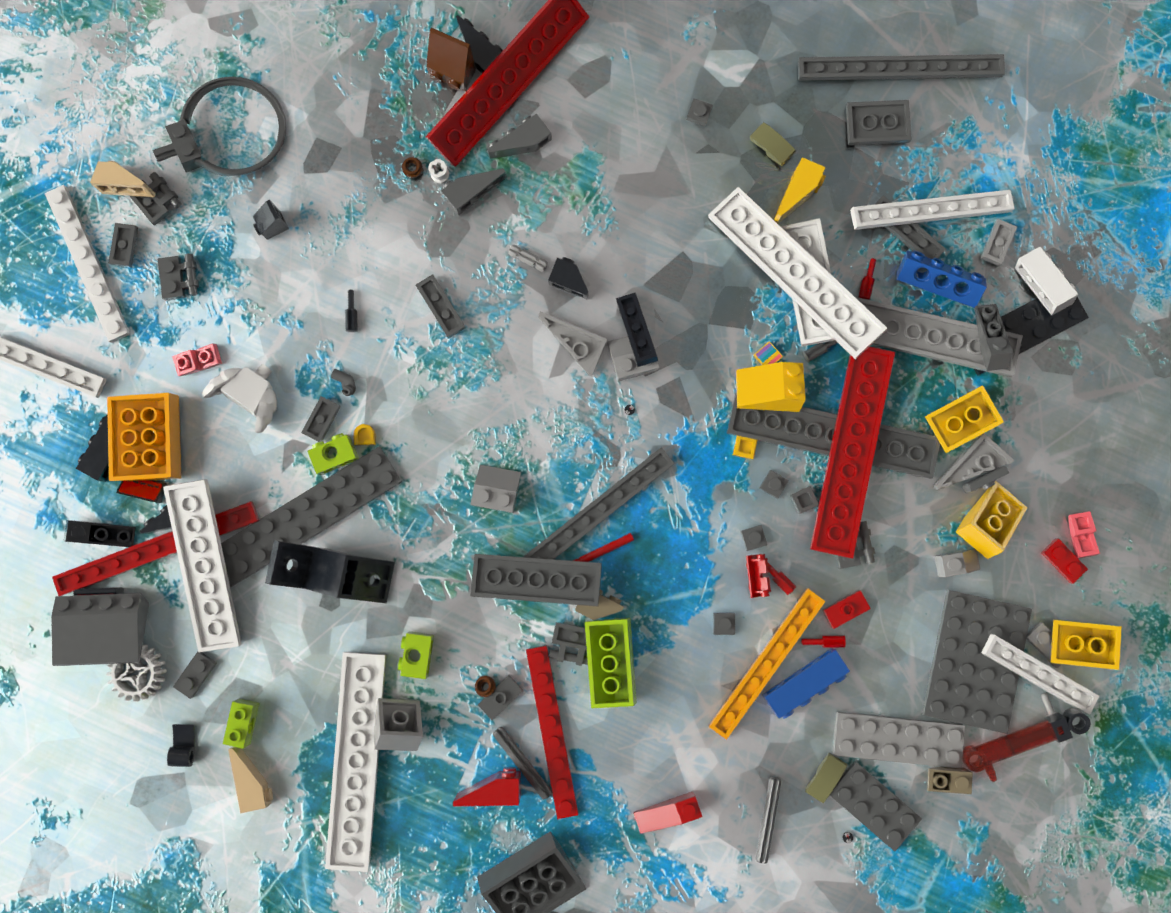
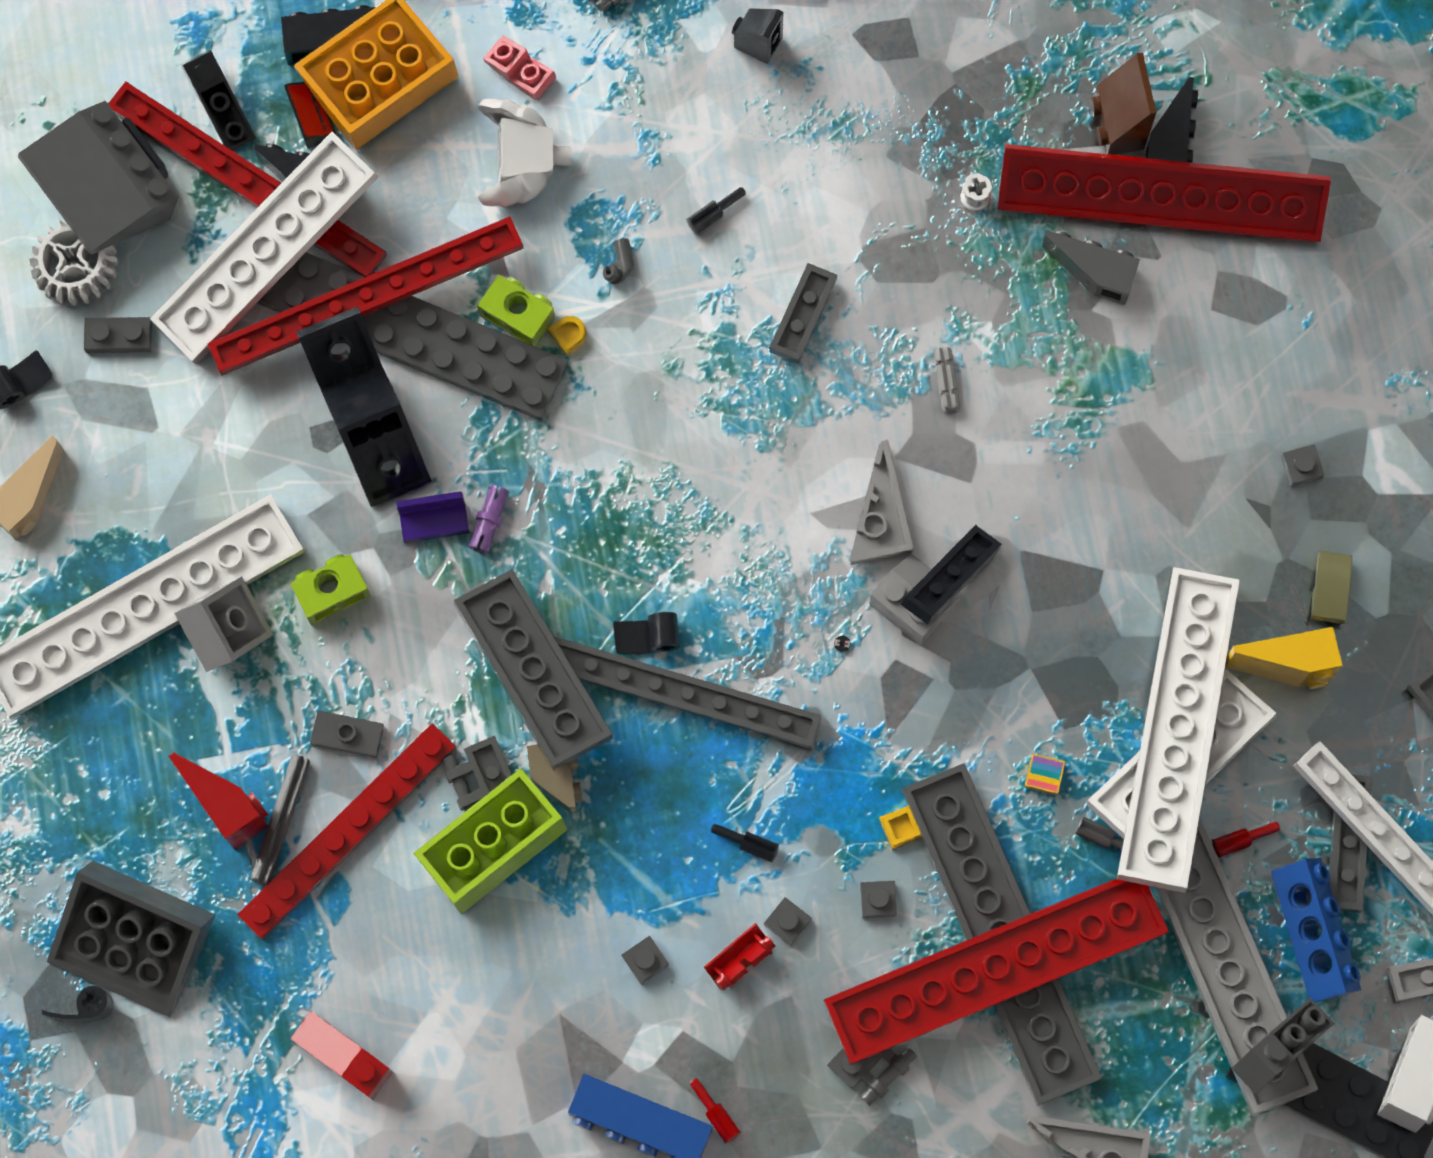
camera: 55 degrees right, 10 degrees down
lime brick [222,698,260,749] -> none
dark grey plate [301,396,341,442] -> none
reddish brown plate [402,157,423,178] -> none
dark grey slope [441,168,507,215] -> none
light grey slope [470,465,521,513] -> none
reddish brown plate [475,676,496,697] -> none
black slope [548,257,588,300] -> none
red bar [573,533,634,562] -> none
light orange plate [709,589,826,740] -> none
yellow slope [736,362,806,412] -> none
red axle [768,563,796,595] -> none
dark grey plate [790,486,819,514] -> none
red plate [823,590,871,629] -> none
yellow slope [925,385,1004,453] -> none
none -> red plate [207,216,524,376]
none -> dark purple panel [396,491,470,544]
none -> medium lavender pin [468,485,510,554]
none -> black panel [613,612,680,655]
none -> black axle [711,823,779,863]

